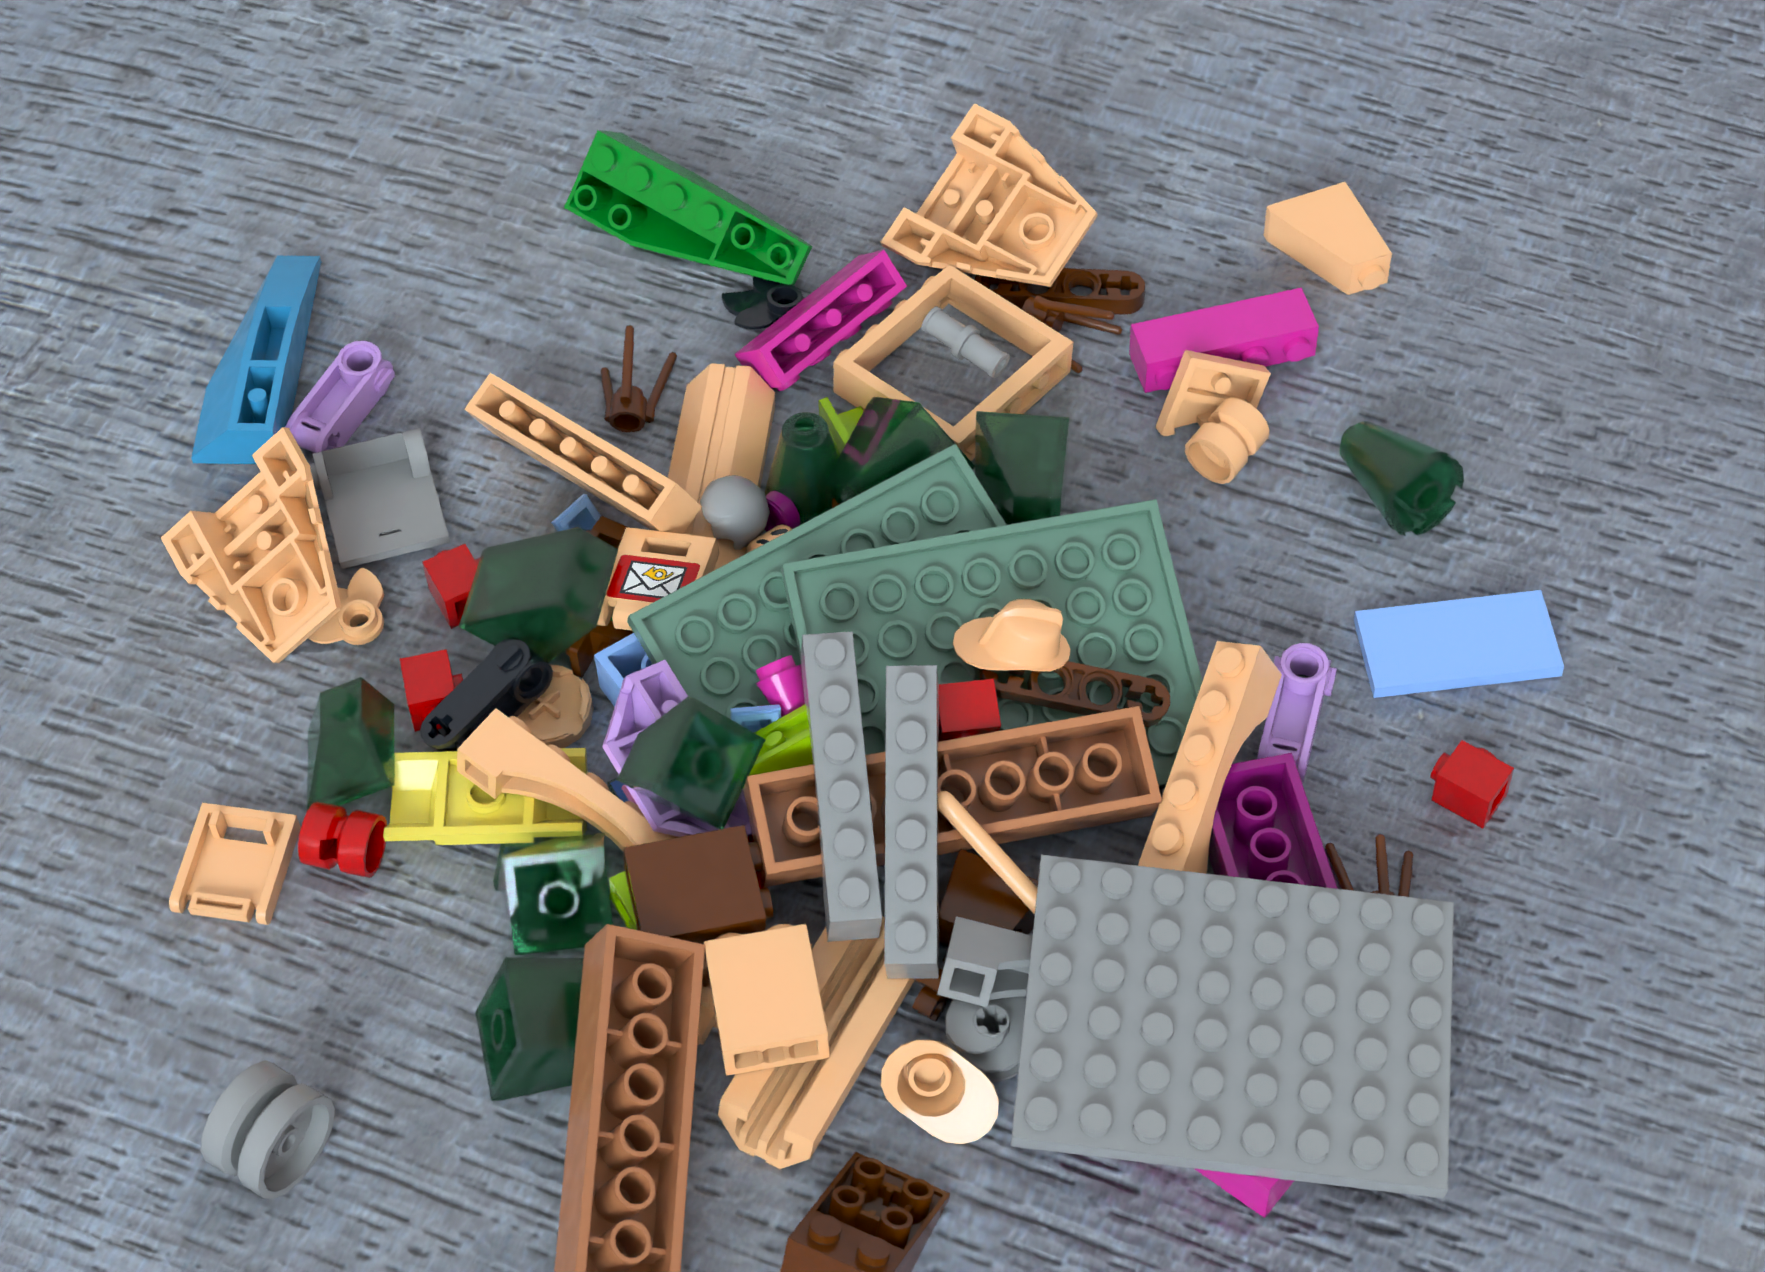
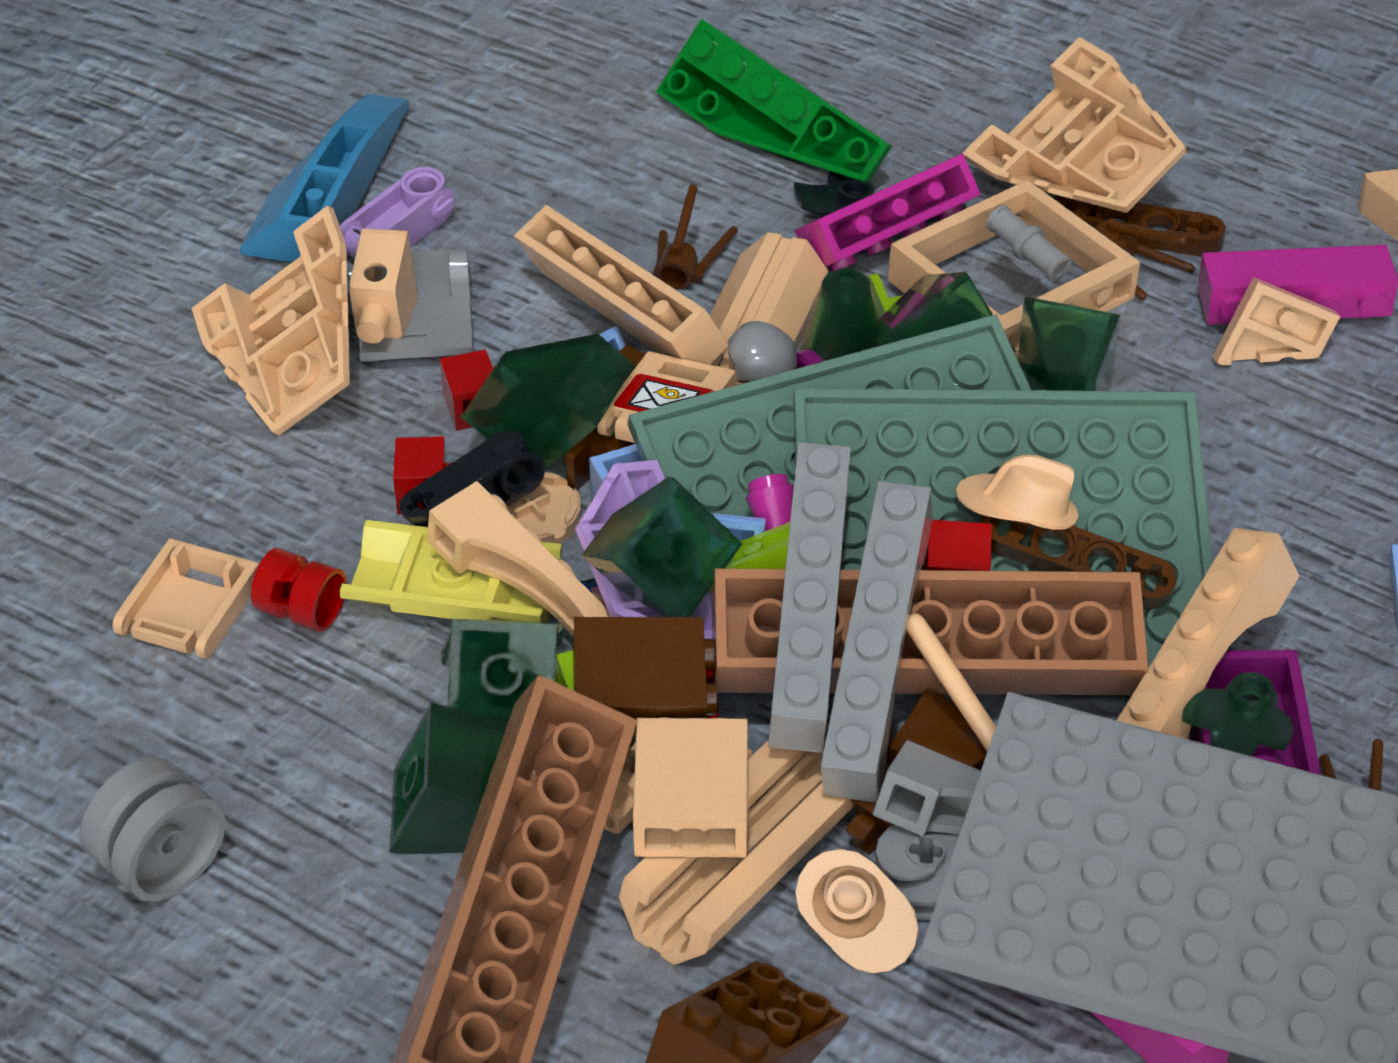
camera: 10 degrees right, 10 degrees down
clear green slope [307,677,395,810] -> none
light nougat plate [308,568,384,645] -> none
light nougat wheel [1185,398,1270,484] -> none
lavender piece [1257,643,1337,782] -> none
none -> light nougat torso [349,228,418,343]
none -> clear green plate [1182,672,1294,756]

